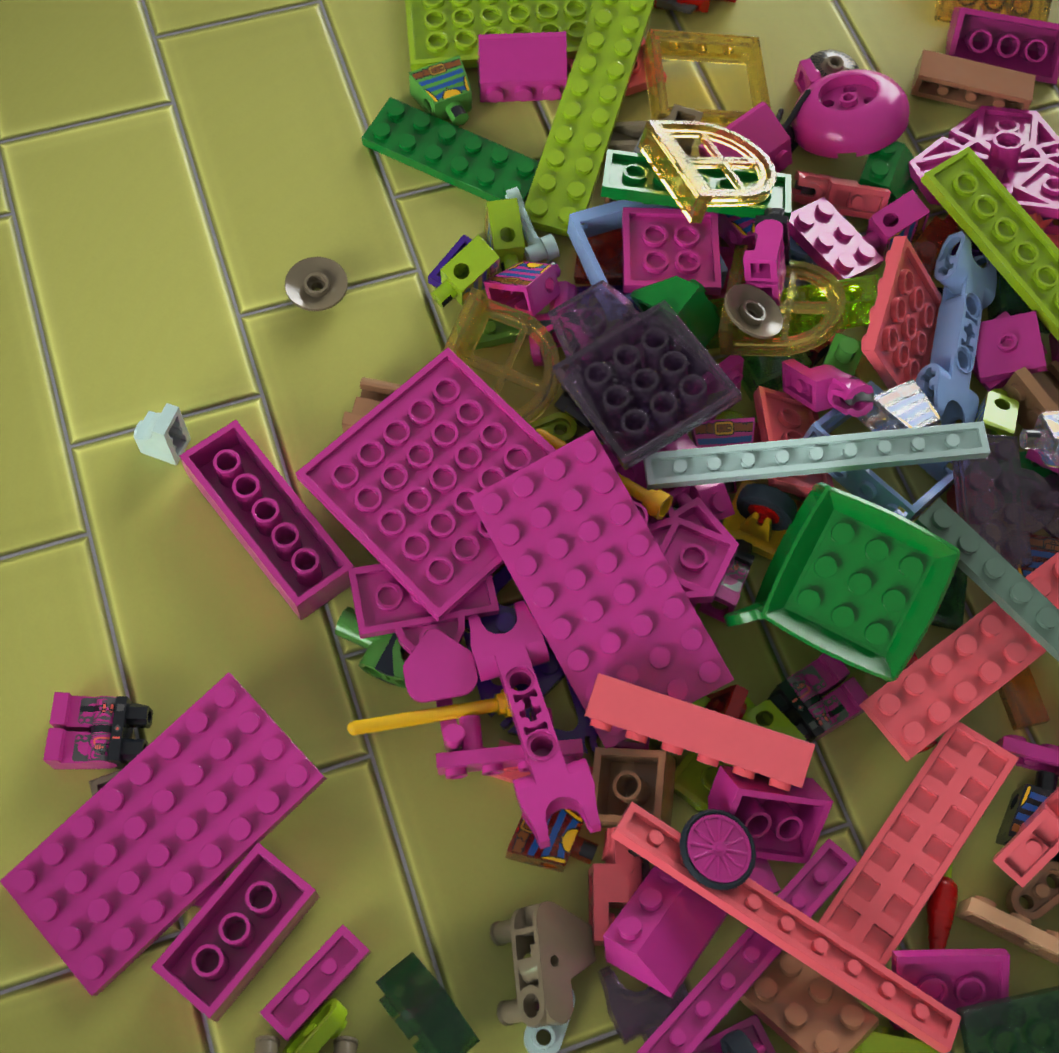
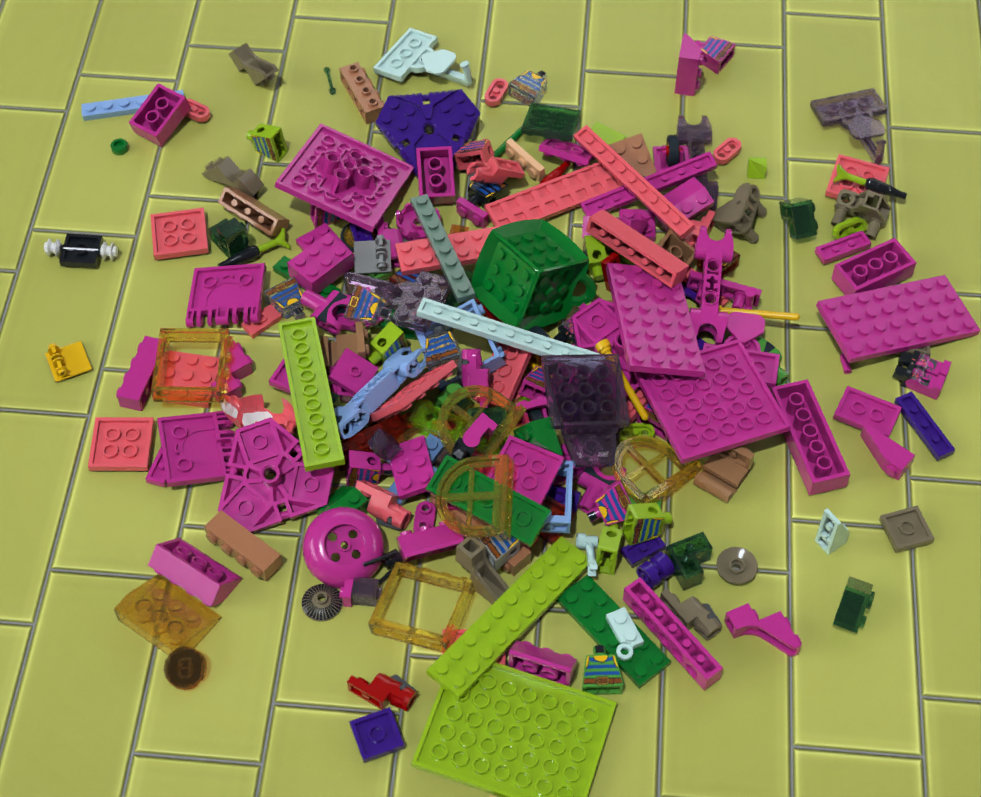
camera: 150 degrees left, 10 degrees down
light aqua arch [134,403,191,466] -> none
dark pink wheel [680,809,756,890] -> none
dark tan dish [724,284,783,339] -> none
none -> brick [351,577,383,607]
none -> clear purple brick [367,428,402,463]
none -> light aqua hinge [606,607,644,661]
none -> dark pink brick [623,577,723,691]
none -> dark purple wheel [636,551,675,589]
none -> dark tan plate [660,589,722,640]
none -> clear green brick [665,532,713,591]
none -> dark pink arch [724,603,802,657]
none -> light aqua slope [815,508,850,555]
none -> dark pink plate [833,386,902,438]
none -> clear green brick [833,576,875,633]
none -> dark pink slope [860,423,915,480]
none -> dark tan plate [879,505,935,553]
none -> dark purple plate [894,391,955,461]

